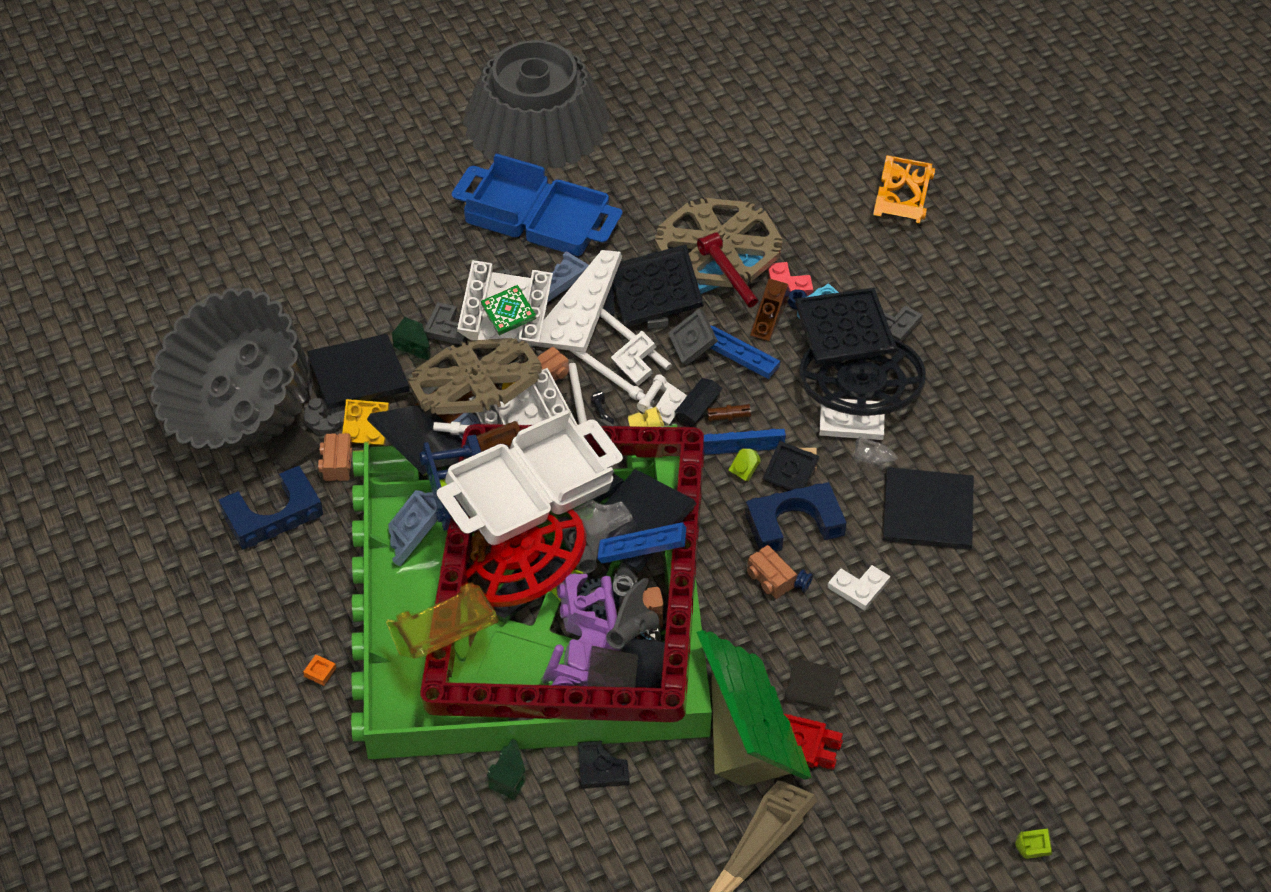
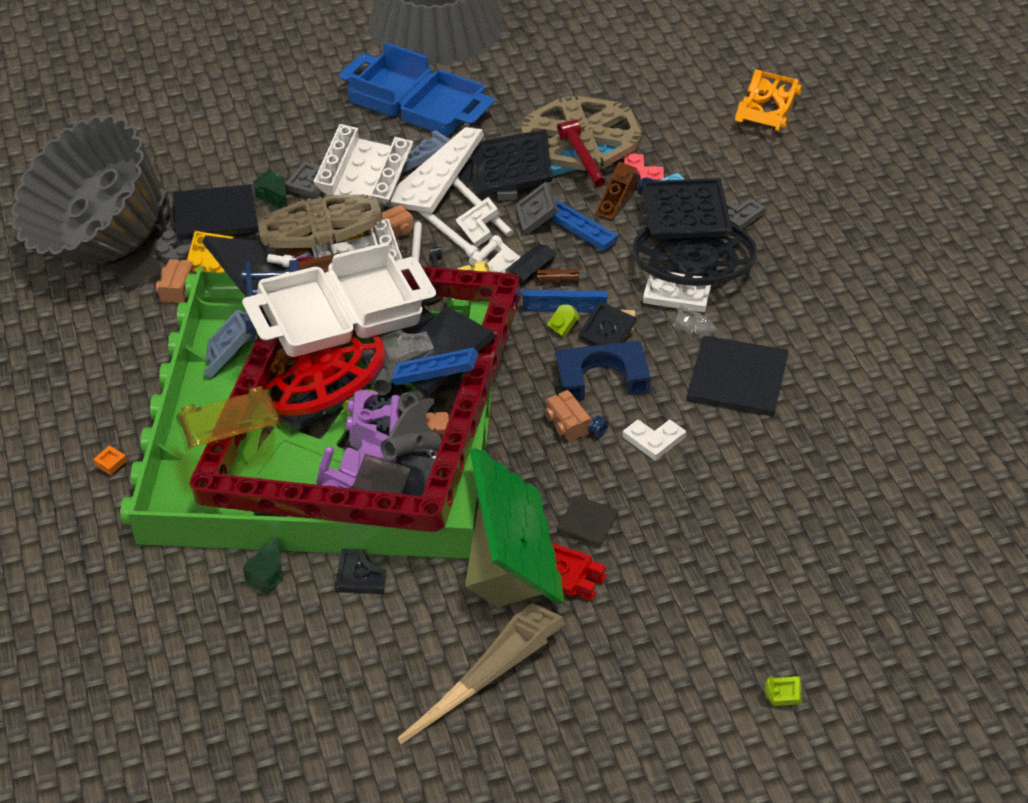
camera: 10 degrees right, 5 degrees down
dark blue arch [218,466,323,550] -> none
green tile [481,285,536,336] -> none

